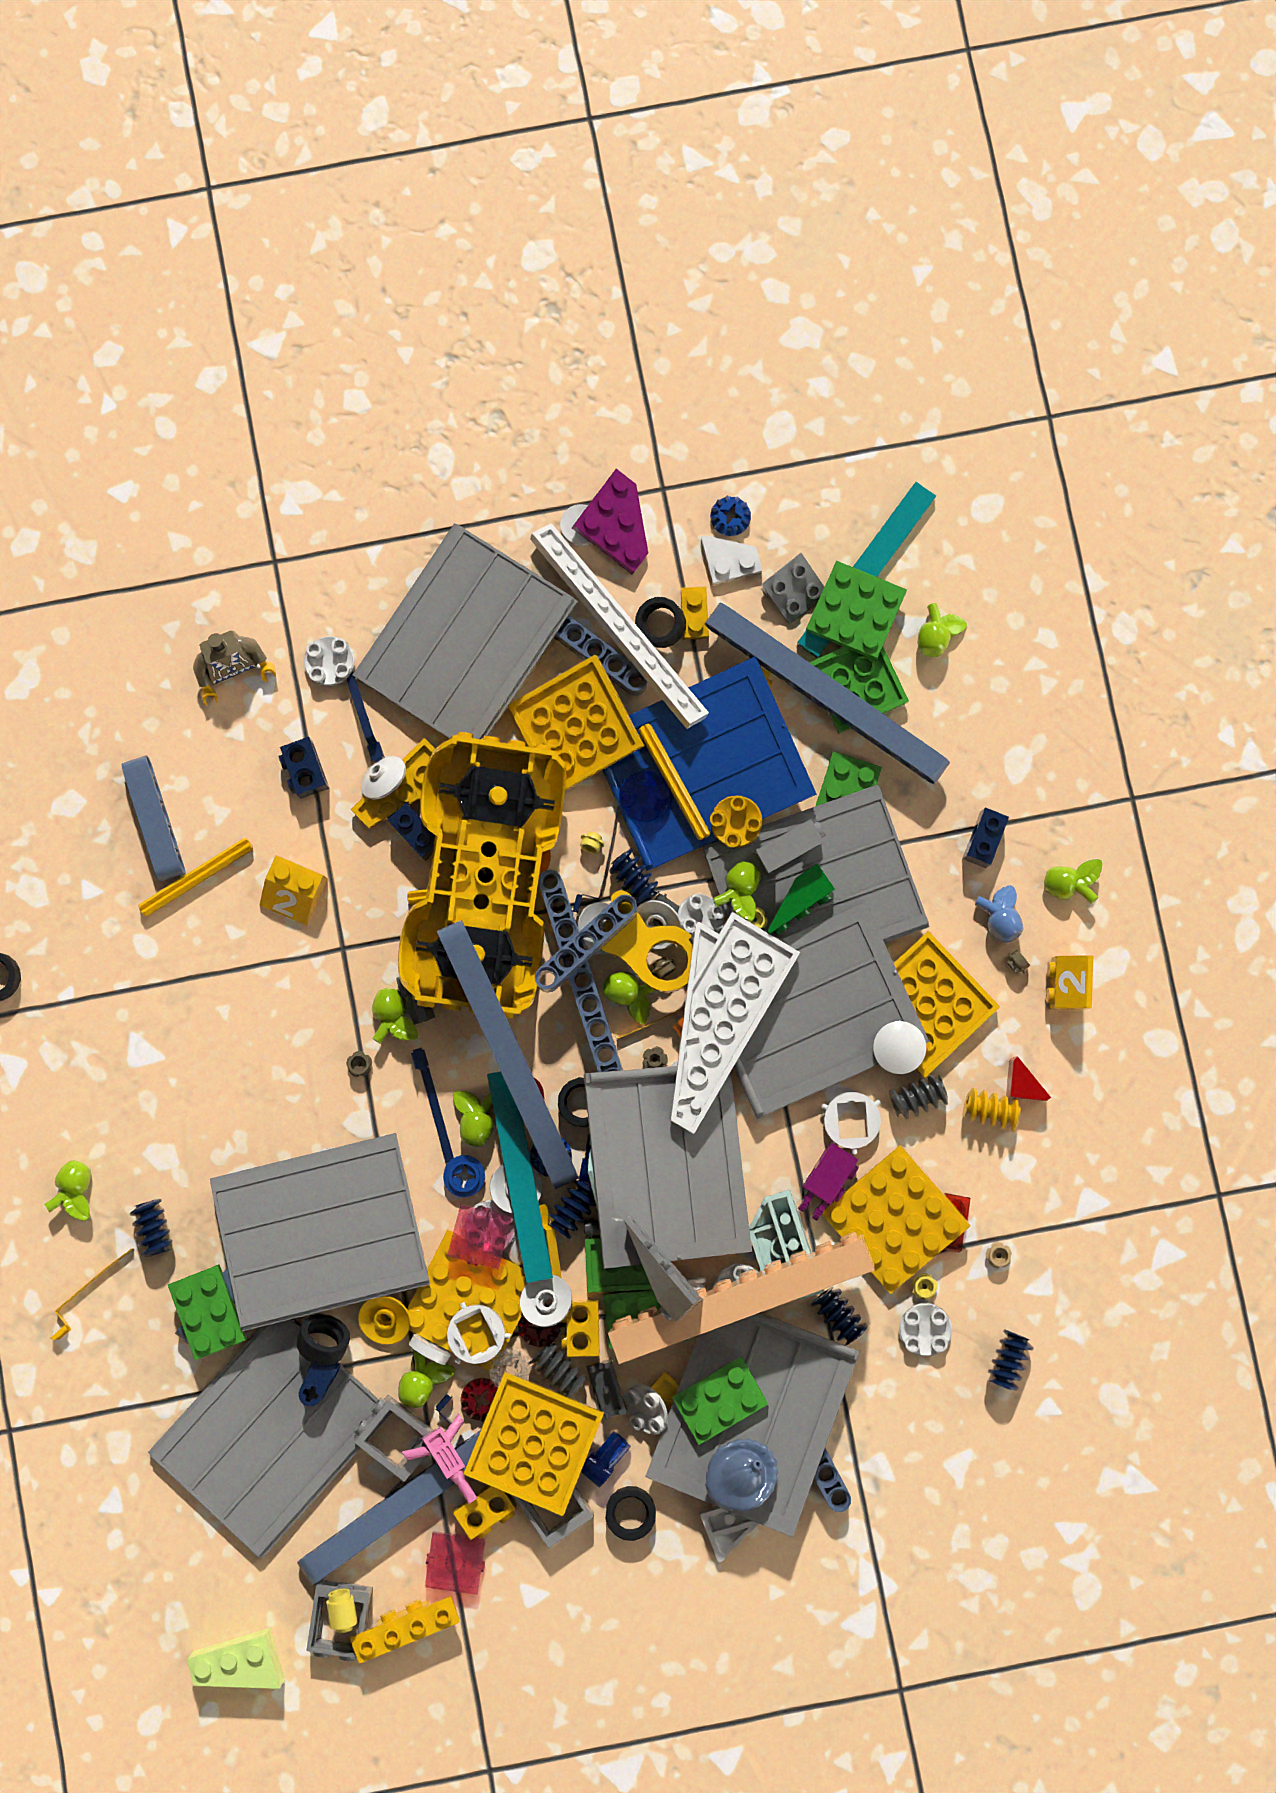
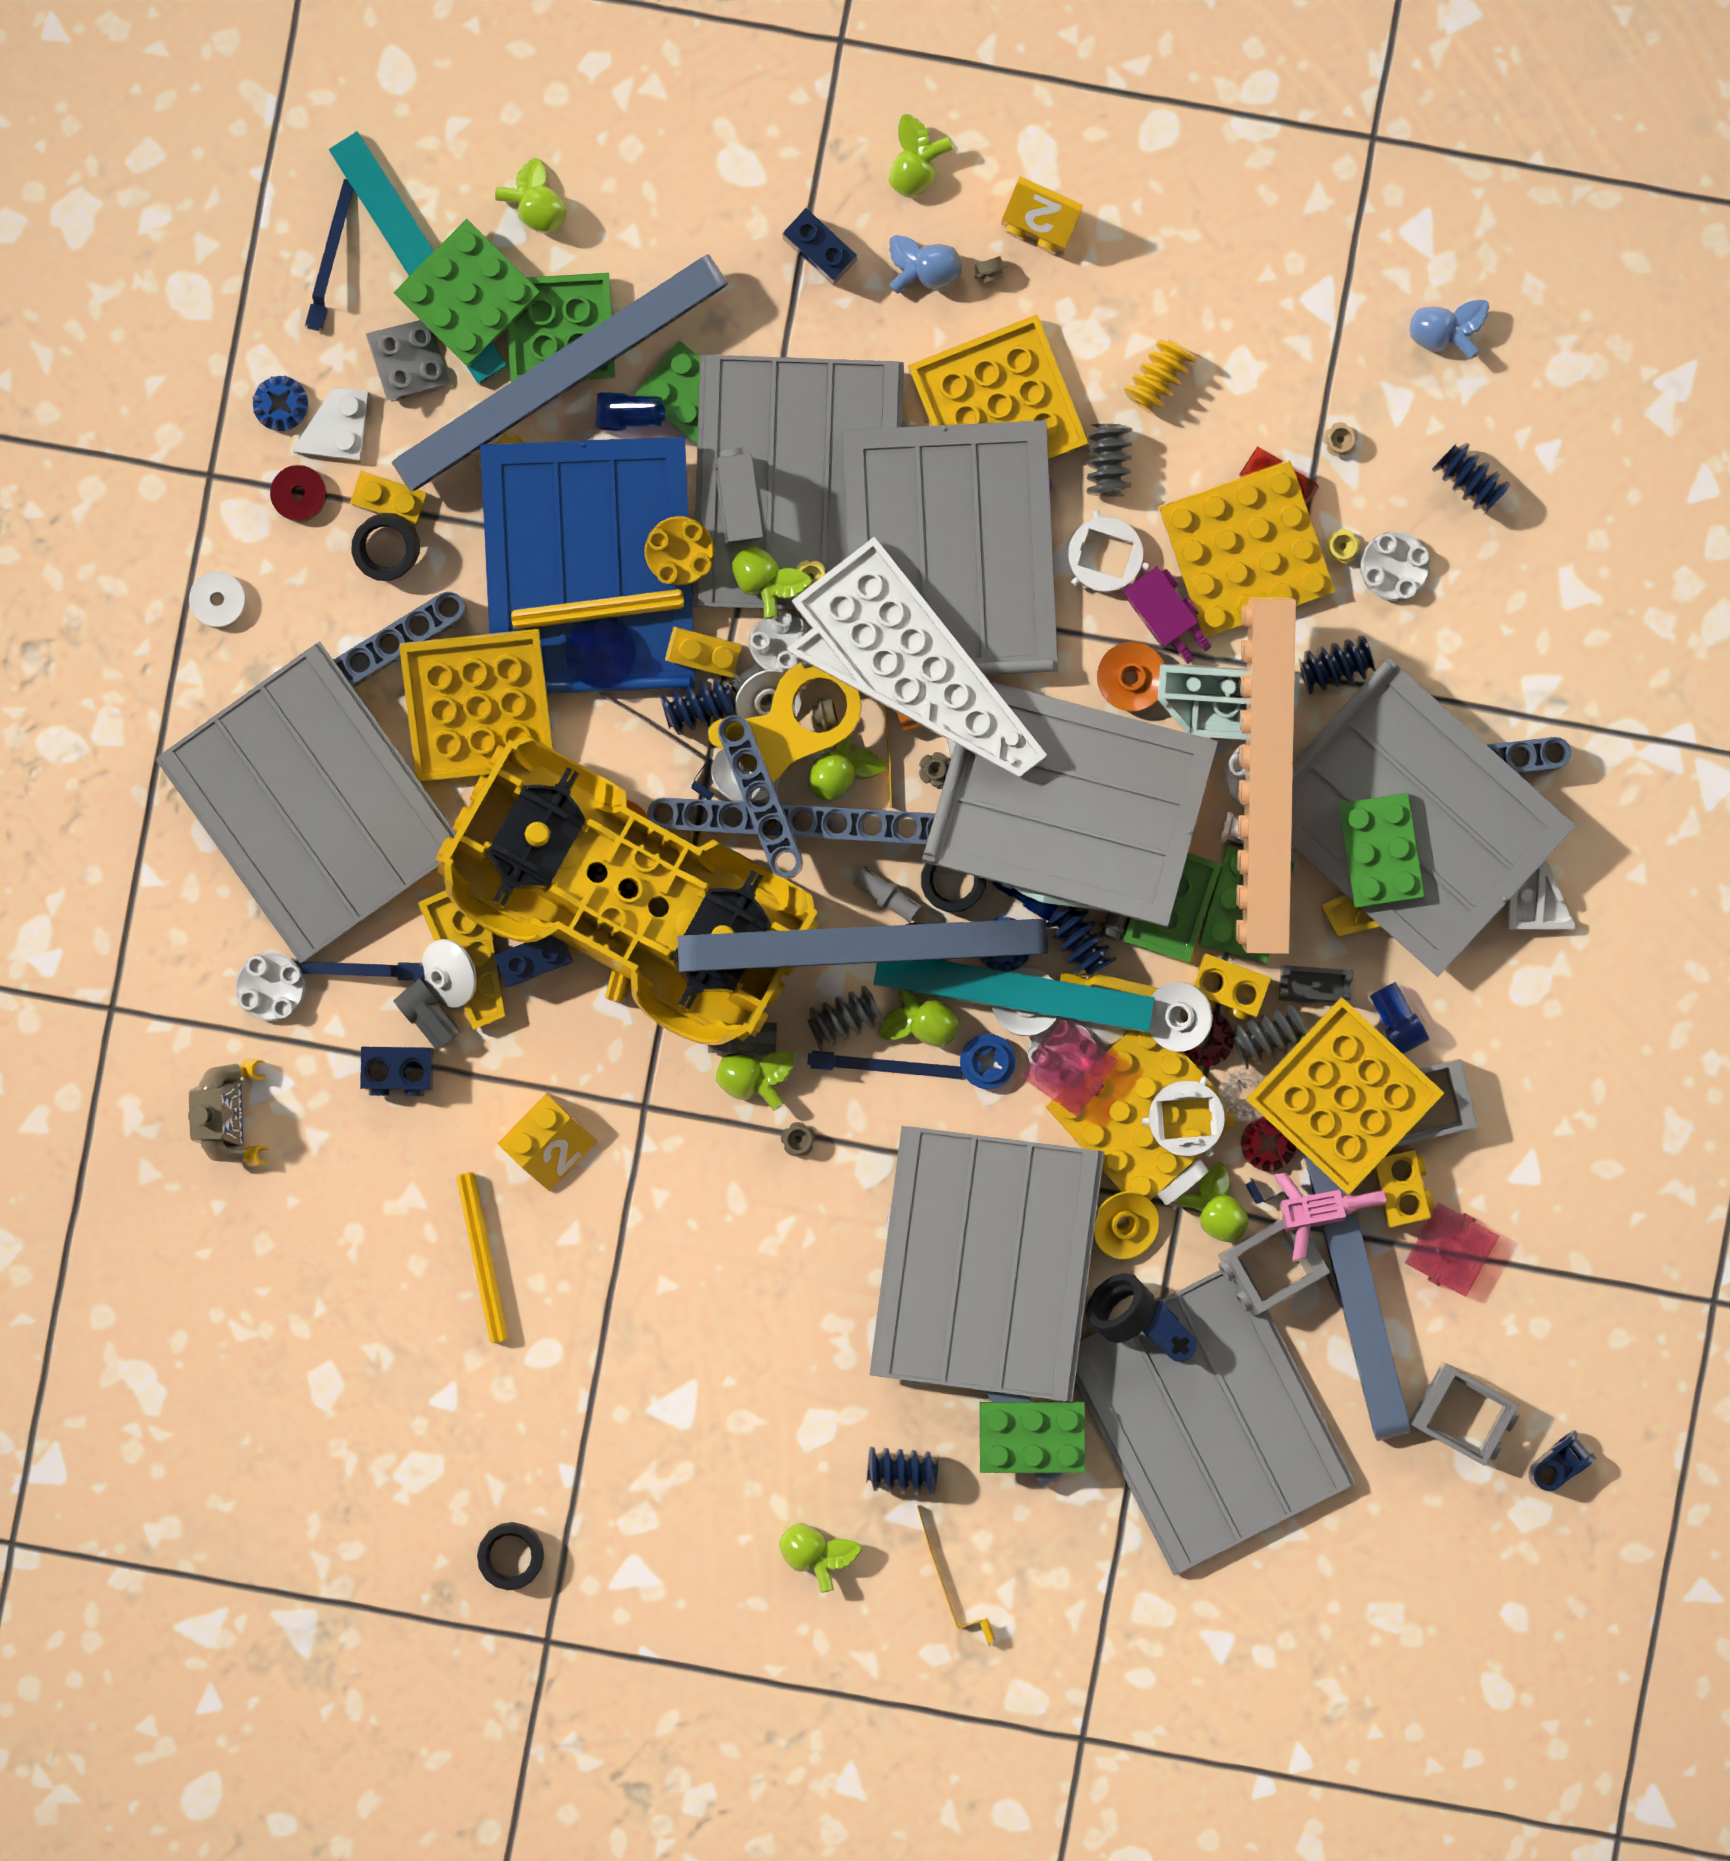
camera: 70 degrees left, 5 degrees up
sand blue beam [121,755,185,882] -> none
yellowish green wedge [186,1628,285,1689] -> none
light yellow brick [326,1589,357,1633] -> none
yellow bracket [350,1596,460,1663] -> none
white plate [530,523,709,729] -> none
magenta plate [572,468,649,575] -> none
light yellow plate [580,831,605,854] -> none
black tyre [605,1486,656,1541] -> none
light grey wedge [624,1216,703,1322] -> none
white dish [624,1384,668,1435] -> none
sand blue piece [705,1439,778,1512] -> none
green slope [767,863,835,935] -> none
white dish [873,1021,926,1074] -> none
red slope [1006,1056,1051,1101] -> none
none -> dark red piece [270,465,327,522]
none -> dark blue piece [305,179,354,331]
none -> dark grey piece [393,978,461,1051]
none -> clear blue piece [595,392,666,431]
none -> yellow plate [665,626,742,678]
none -> dark grey piece [807,985,884,1051]
none -> light grey pin [852,866,922,923]
none -> orange dish [1097,642,1164,711]
none -> medium blue piece [1409,300,1489,360]
none -> dark blue piece [1528,1430,1597,1491]

